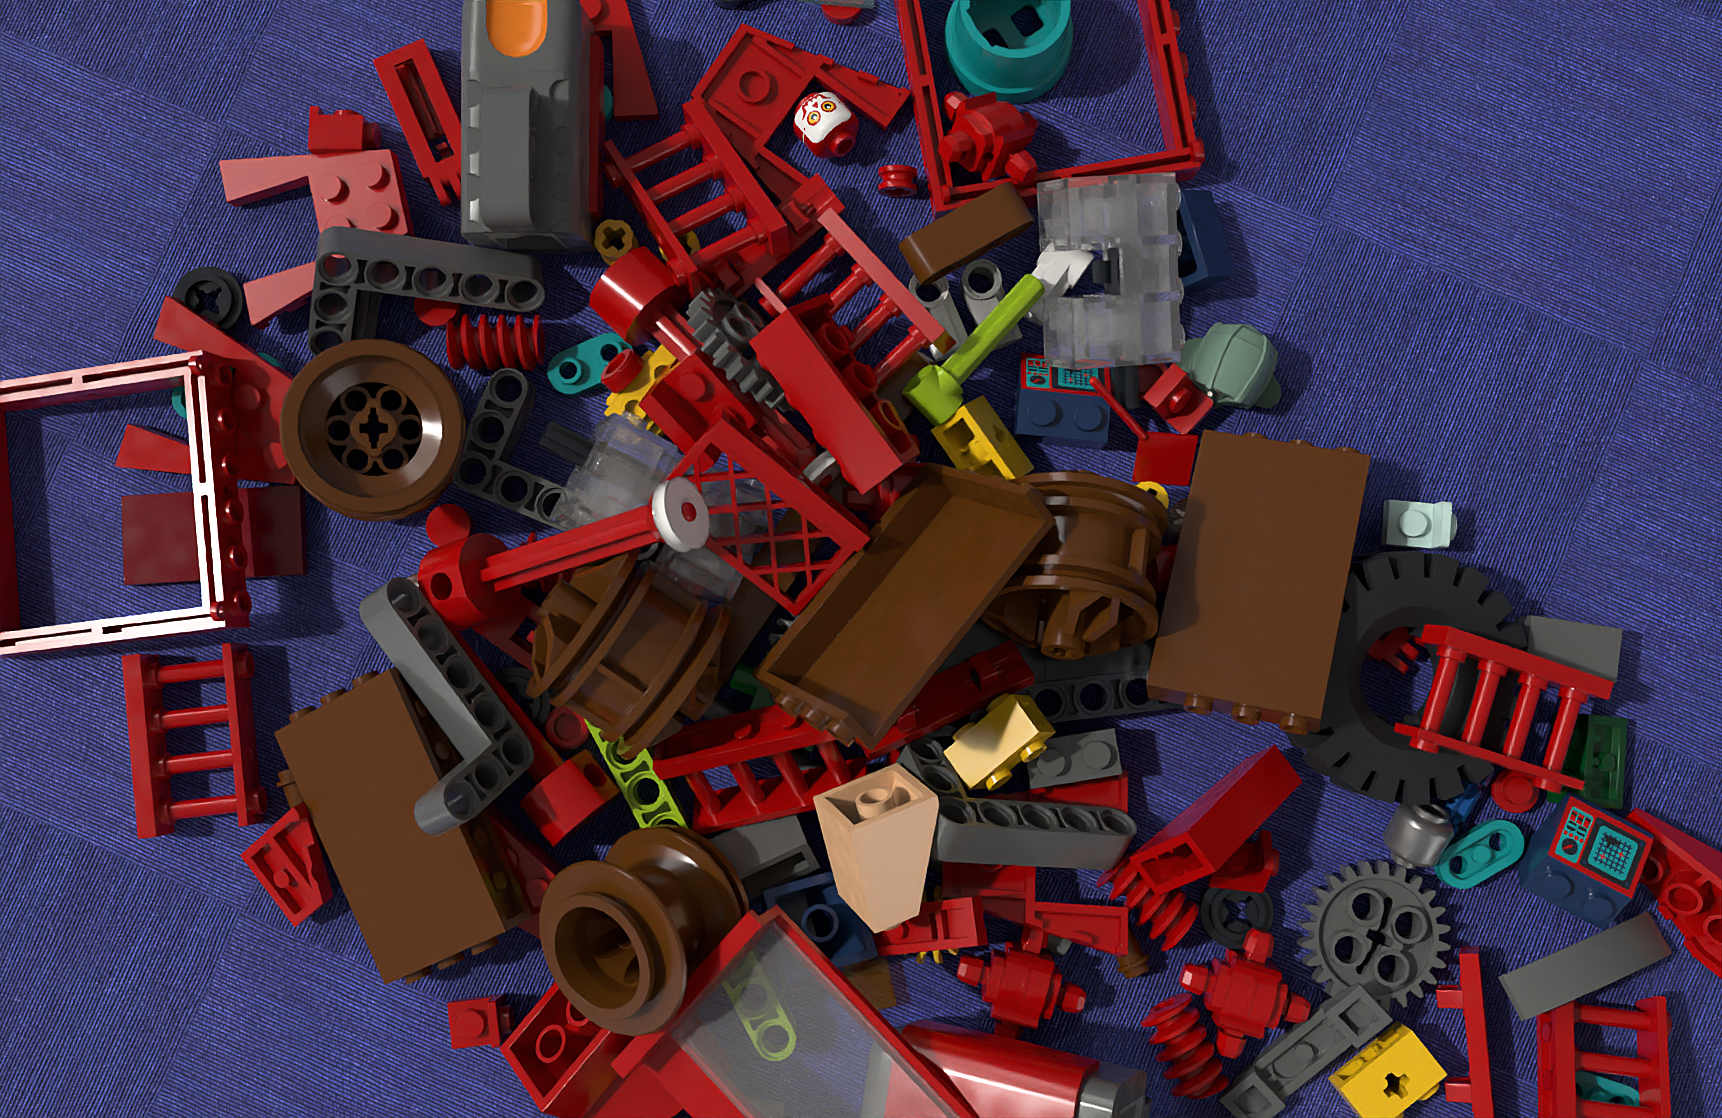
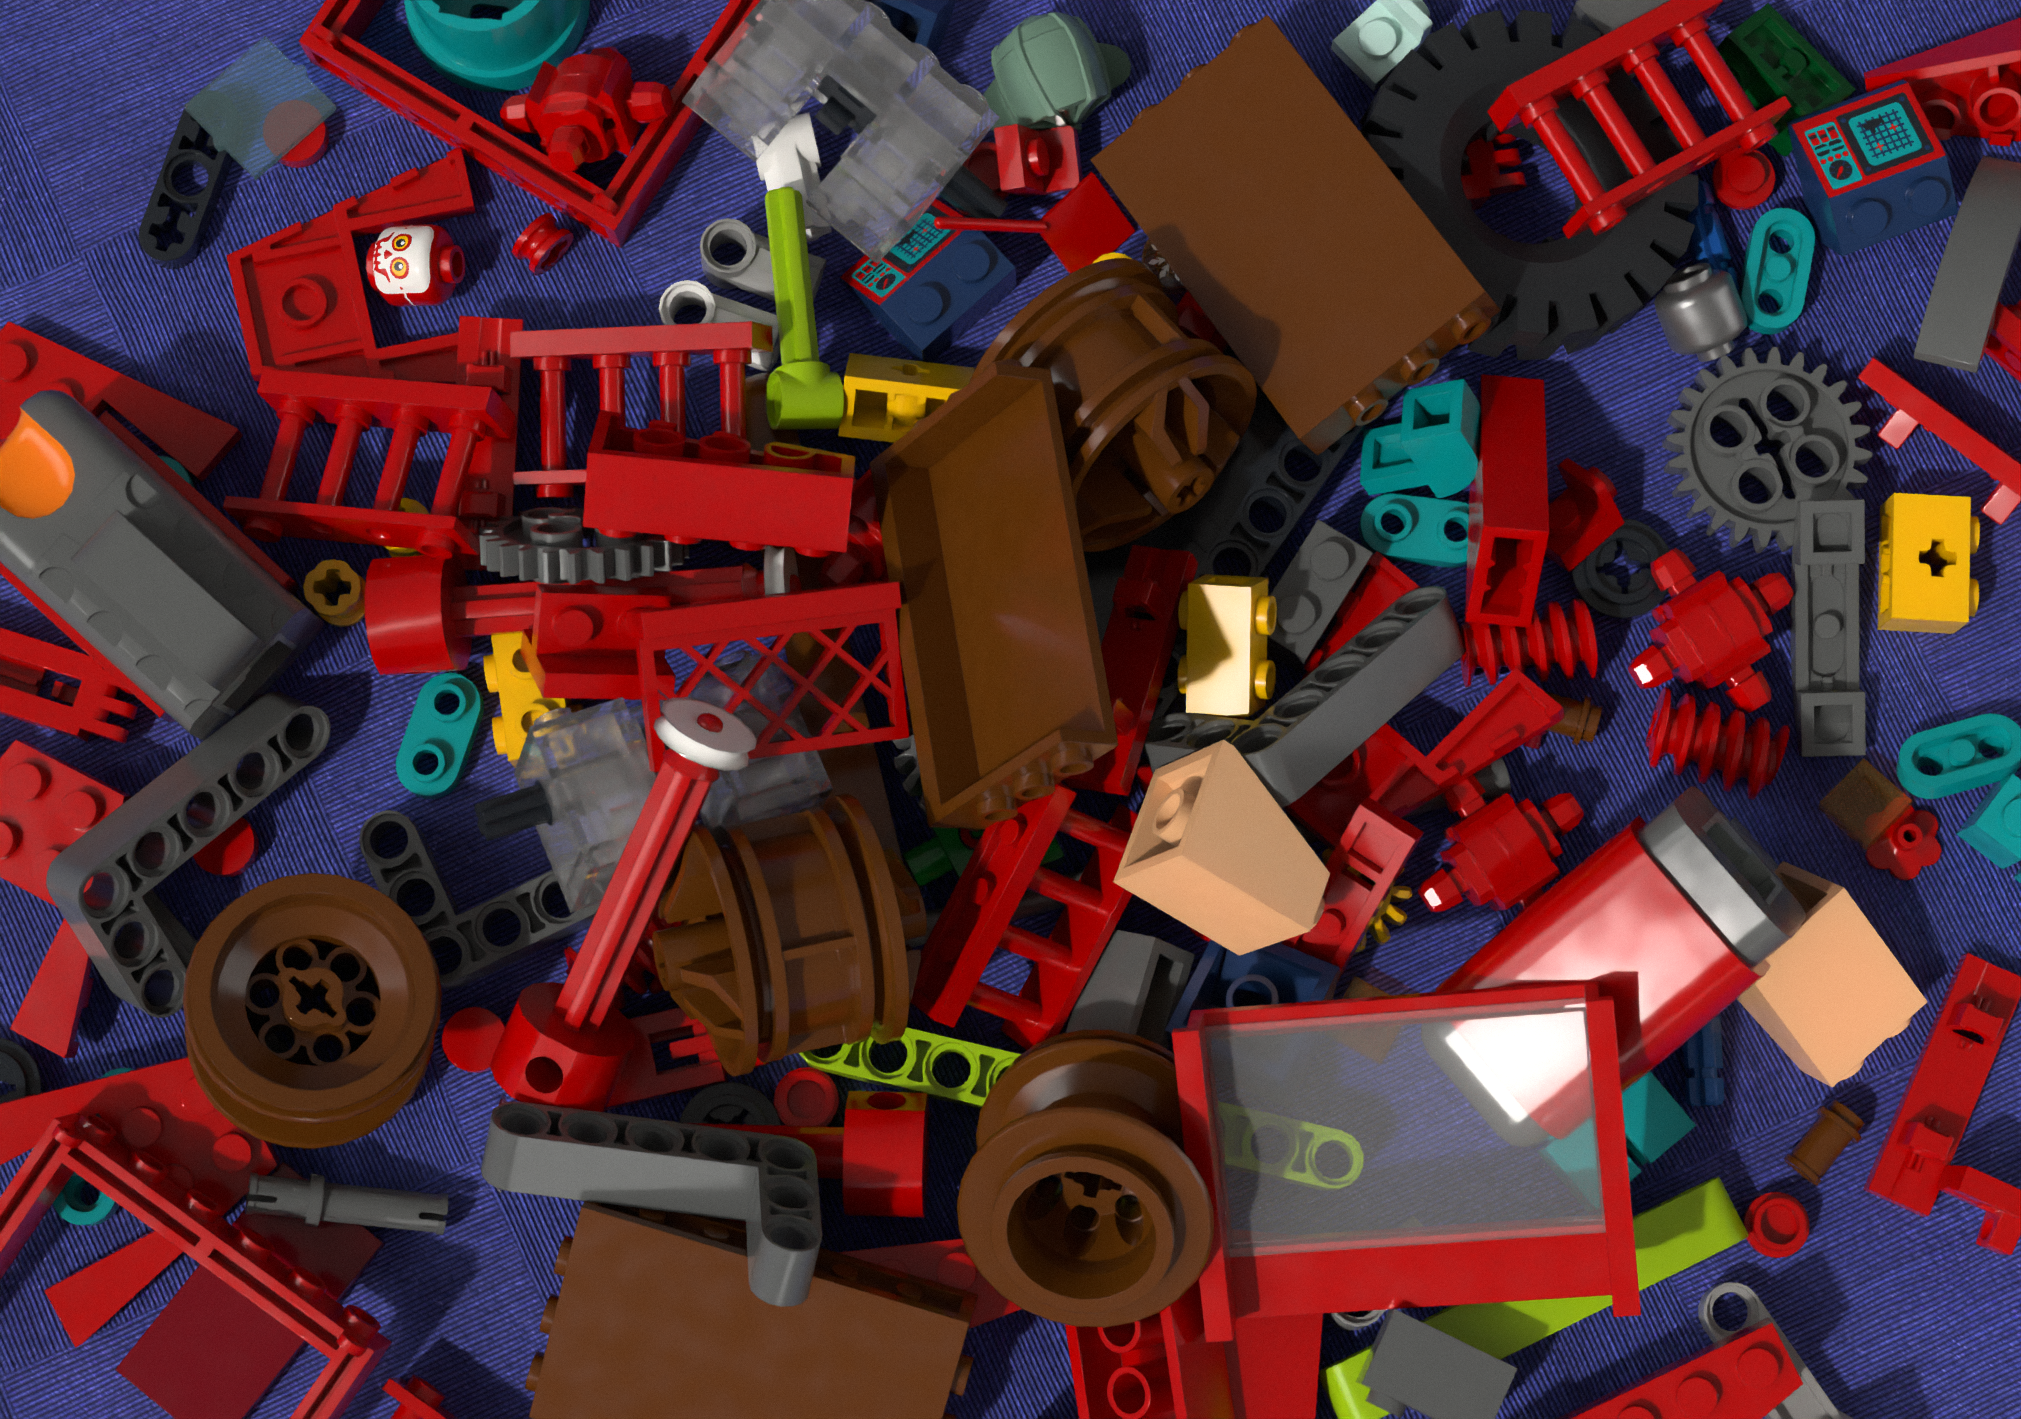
camera: 50 degrees left, 5 degrees down
red piece [446,314,545,371] -> none
red tile [601,349,644,393] -> none
reddish brown beam [898,181,1035,287] -> none
none -> dark grey pin [245,1172,448,1235]
none -> teal plate [1358,493,1469,568]
none -> teal brick [1360,379,1481,499]

